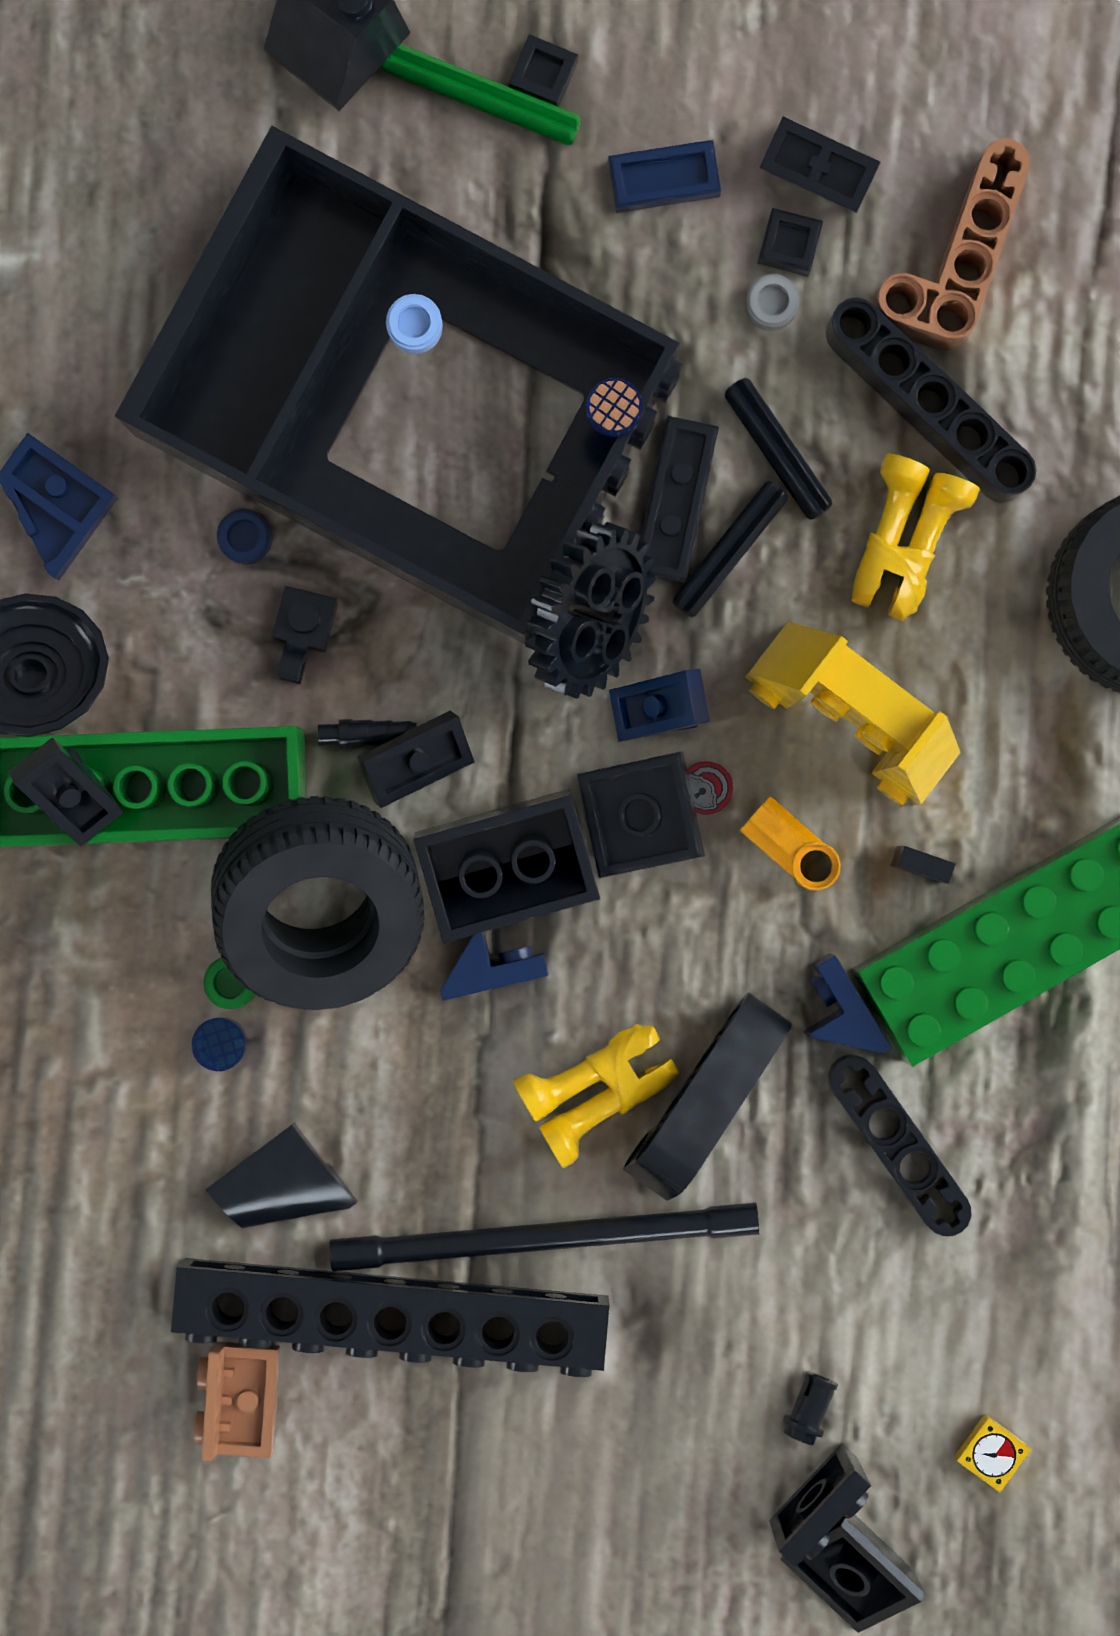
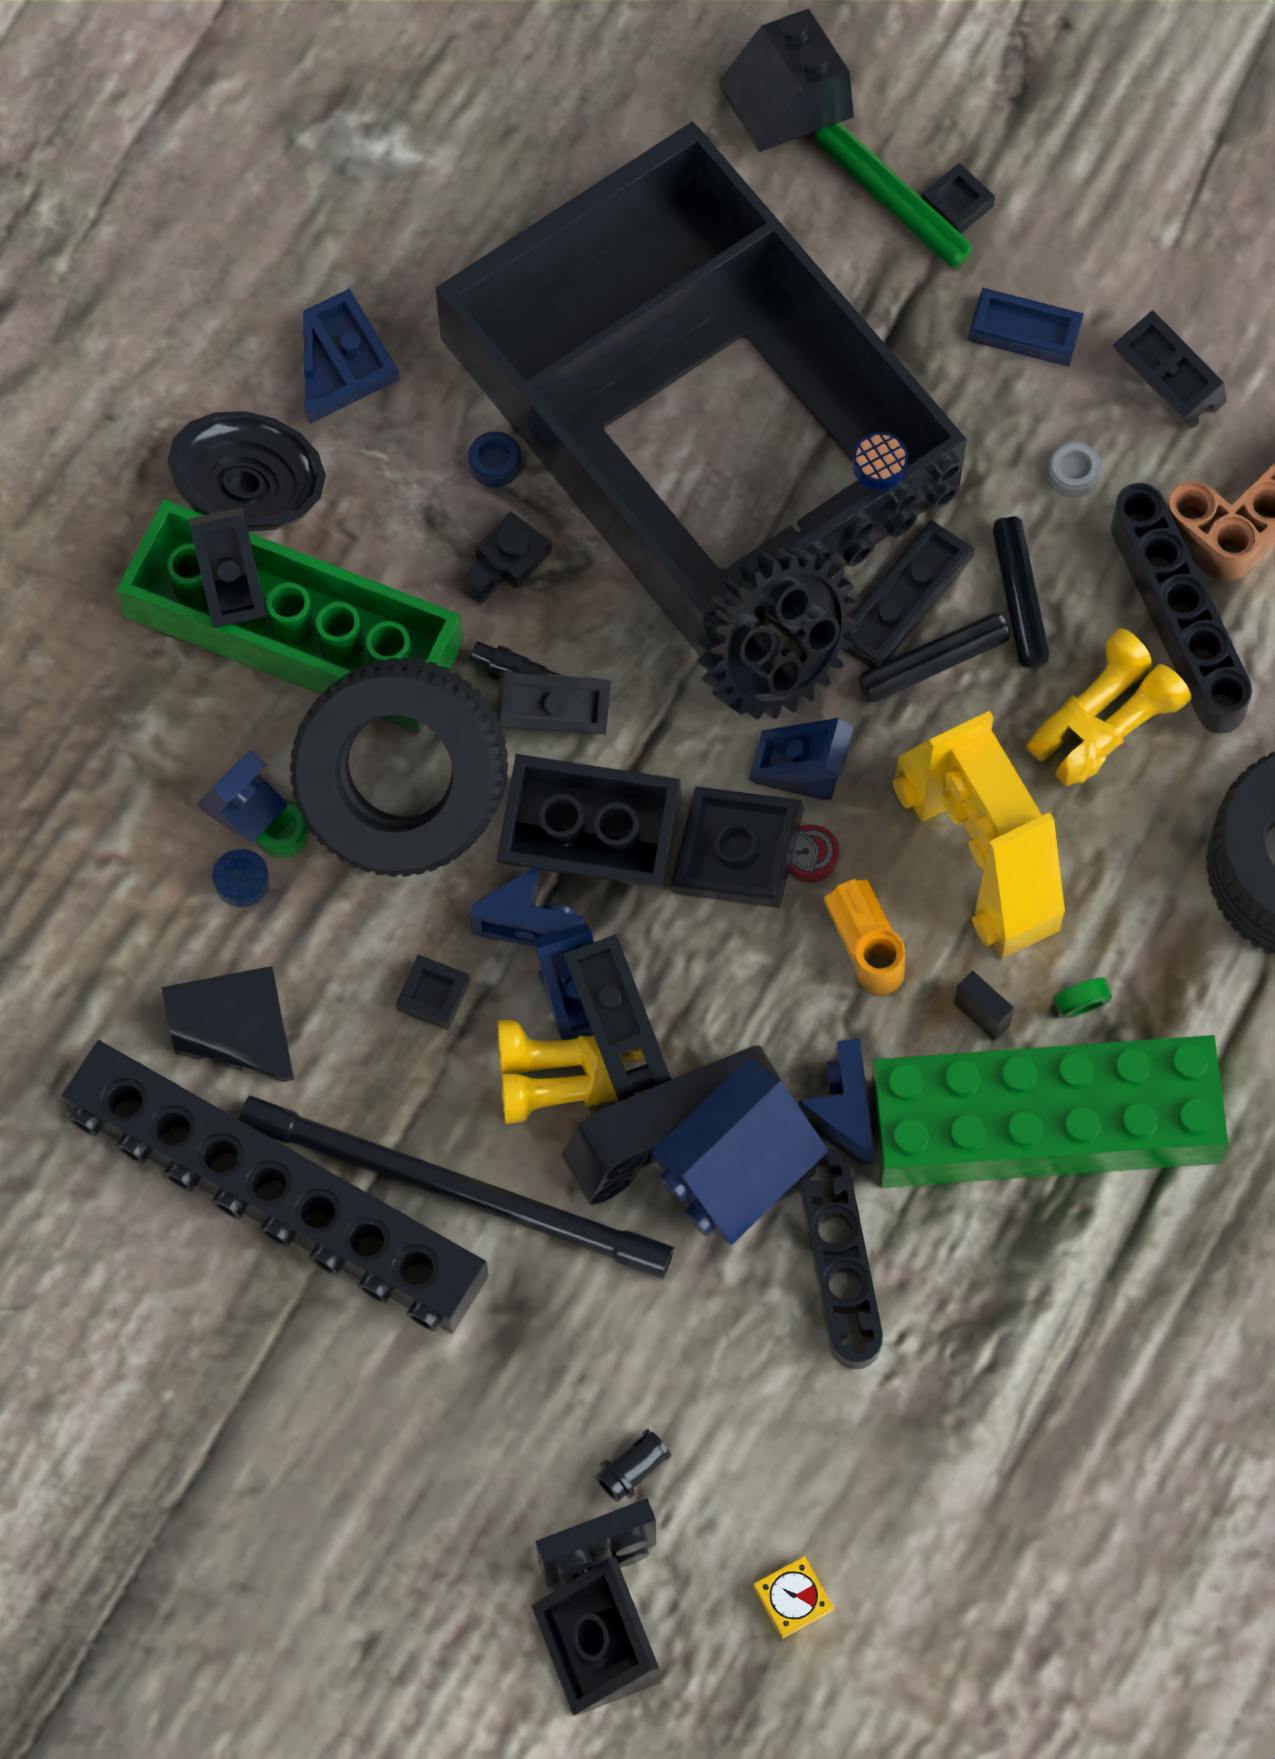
camera: 25 degrees right, 20 degrees down
nougat bracket [194,1342,280,1462] -> none
light blue tile [386,294,443,354] -> none
black tile [757,208,823,277] -> none
none -> dark blue slope [196,749,287,841]
none -> black tile [396,955,470,1030]
none -> dark blue slope [533,923,594,1040]
none -> black plate [563,934,672,1101]
none -> dark blue brick [650,1058,829,1245]
none -> green tile [1053,977,1112,1018]

